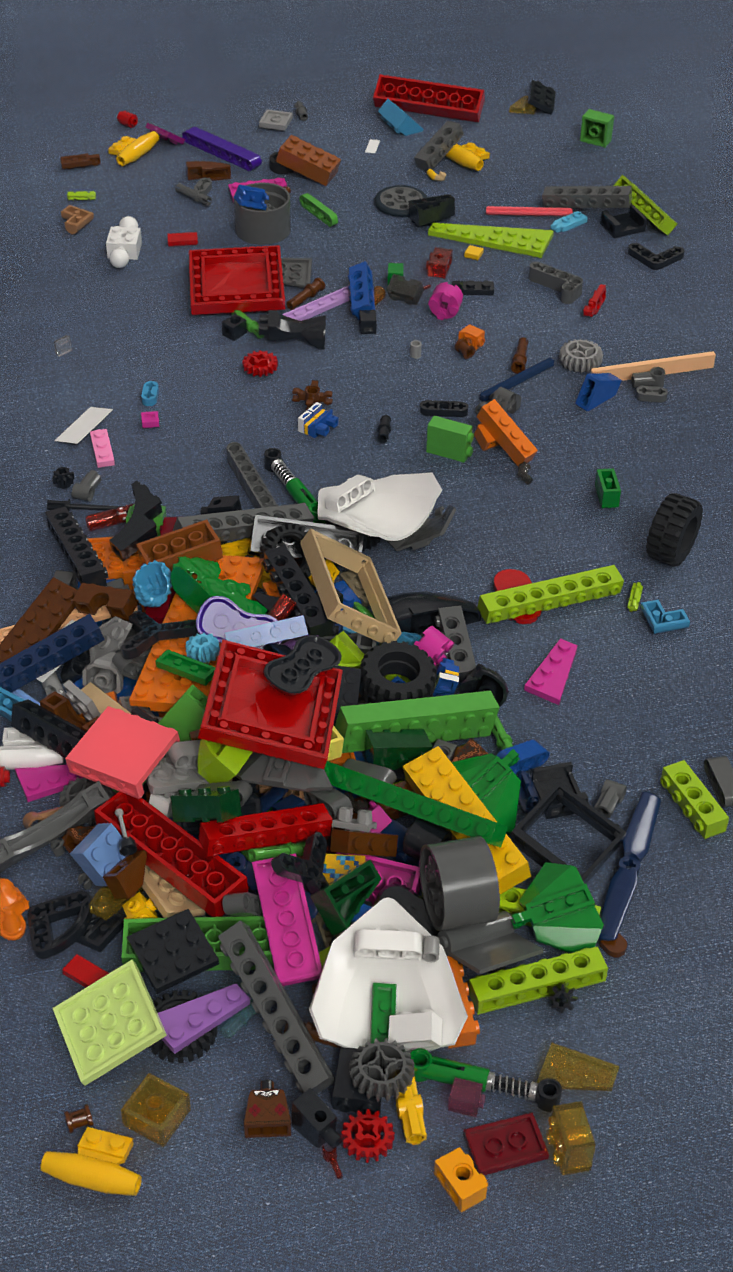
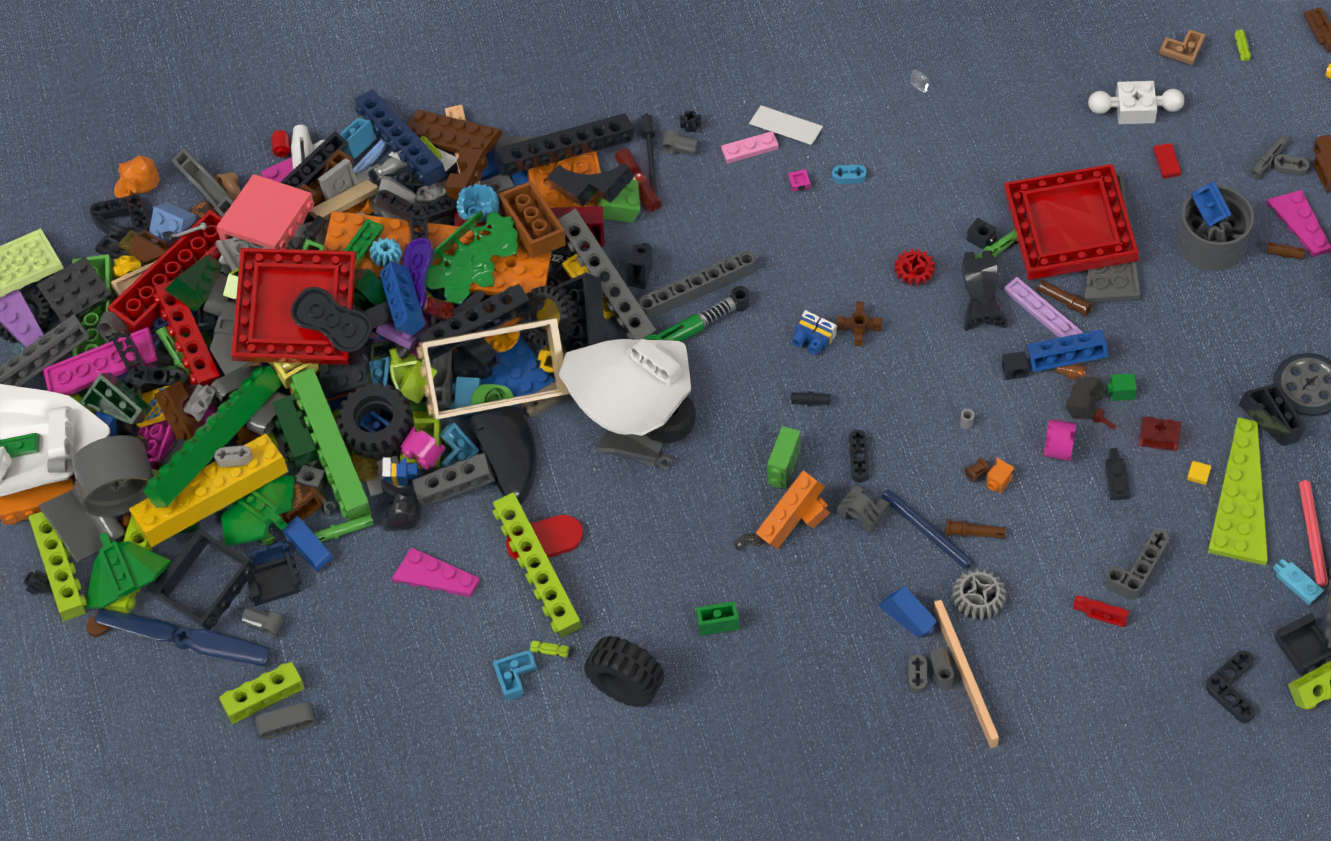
camera: 90 degrees right, 15 degrees up
red tile [62,954,109,988] -> none
bright green beam [299,193,338,227] -> none
none -> light grey beam [214,446,253,467]

